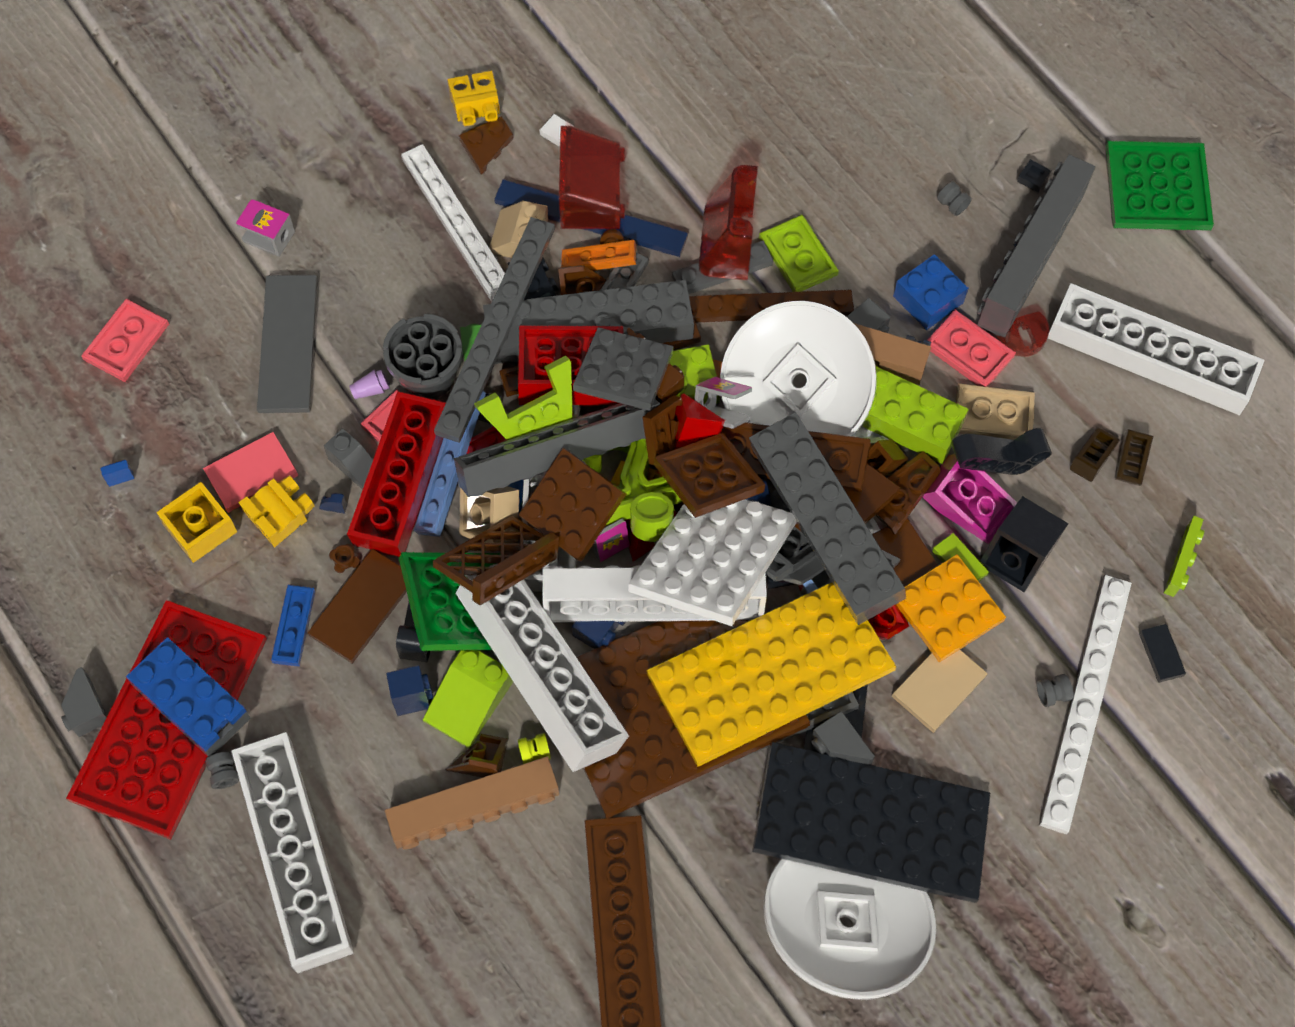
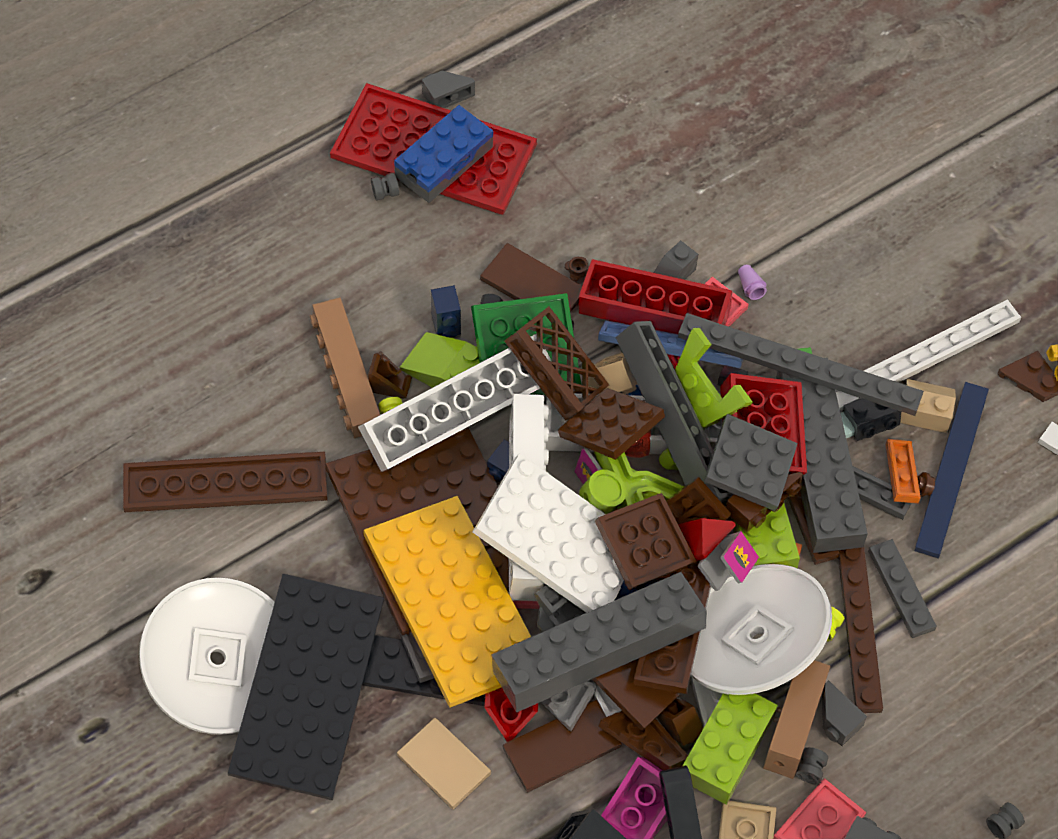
camera: 90 degrees right, 5 degrees down
coral tile [81,298,169,382] -> none
blue tile [100,460,135,487] -> none
yellow brick [156,482,237,563] -> none
coral tile [203,432,298,513] -> none
white brick [231,732,354,973] -> none
piece [236,199,295,257] -> none
yellow hips [238,475,315,548] -> none
dark grey tile [257,275,318,413] -> none
blue tile [271,585,315,667] -> none
dark blue tile [319,493,347,514] -> none
dark grey cone [383,314,463,401] -> none
reddish brown slope [558,265,607,295] -> none
clear red windscreen [559,126,625,229] -> none
clear red windscreen [699,165,758,280] -> none
lime tile [759,215,839,292] -> none
dark grey slope [812,711,875,765] -> none
blue brick [893,254,968,331] -> none
light orange plate [896,554,1006,663] -> none
lime tile [932,533,989,581] -> none

